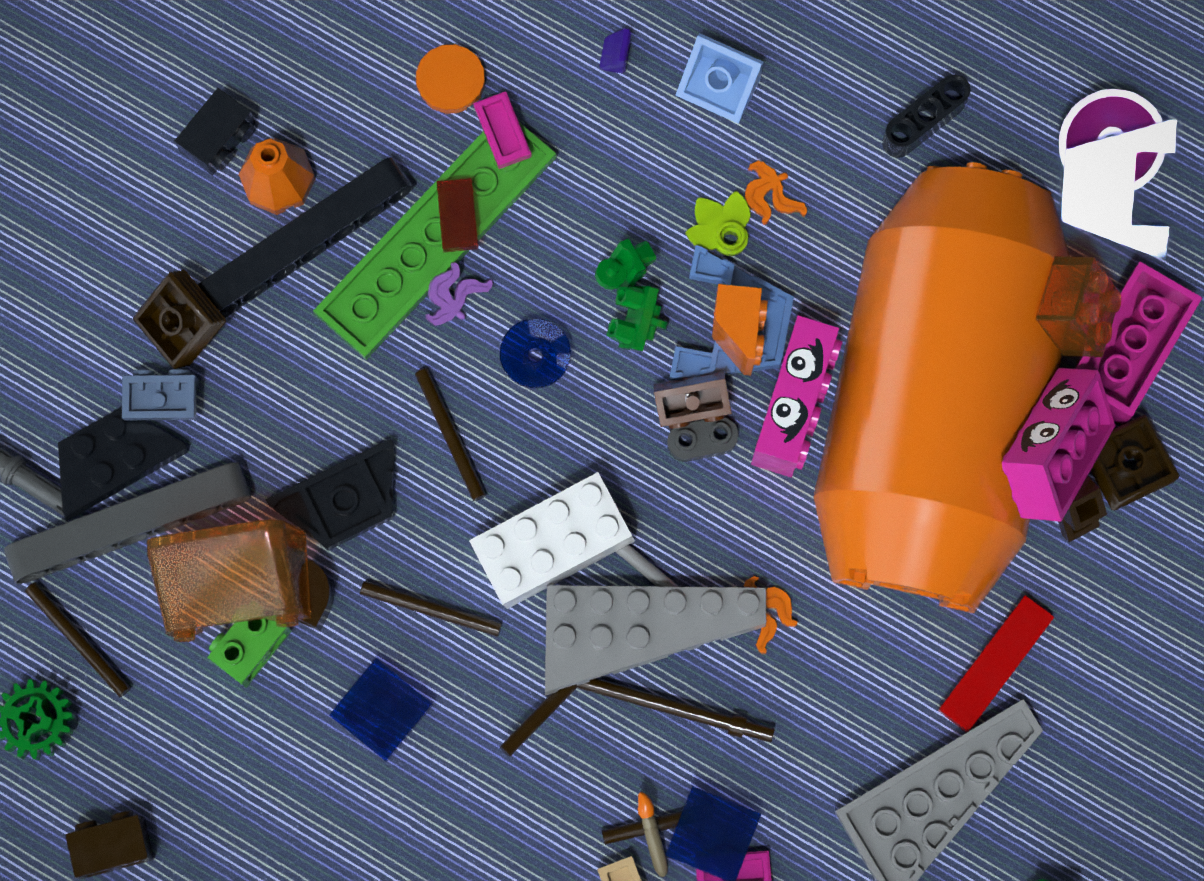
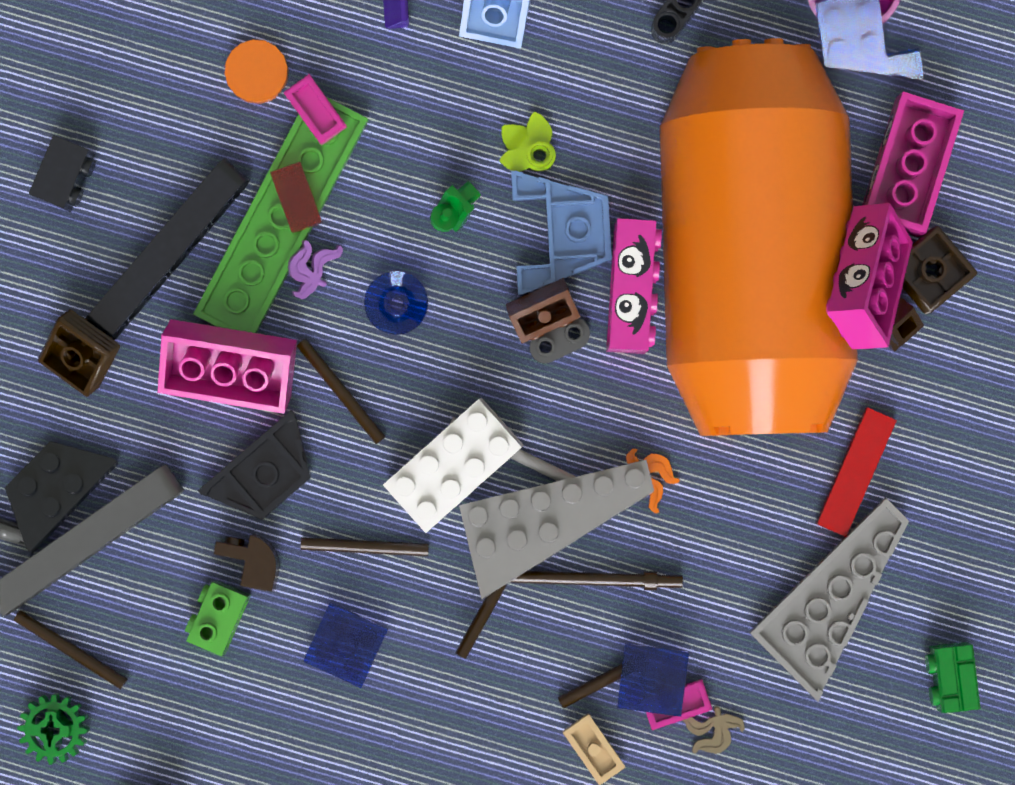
camera: 15 degrees left, 10 degrees up
sand blue bracket [122,369,199,421] -> none
clear orange windscreen [147,519,311,642] -> none
orange cone [238,138,316,215] -> none
green hips [606,286,668,351] -> none
dark tan piece [638,792,668,877] -> none
orange slope [712,284,768,376] -> none
orange piece [745,160,807,225] -> none
clear orange brick [1036,256,1121,357] -> none
none -> dark pink brick [157,319,297,414]

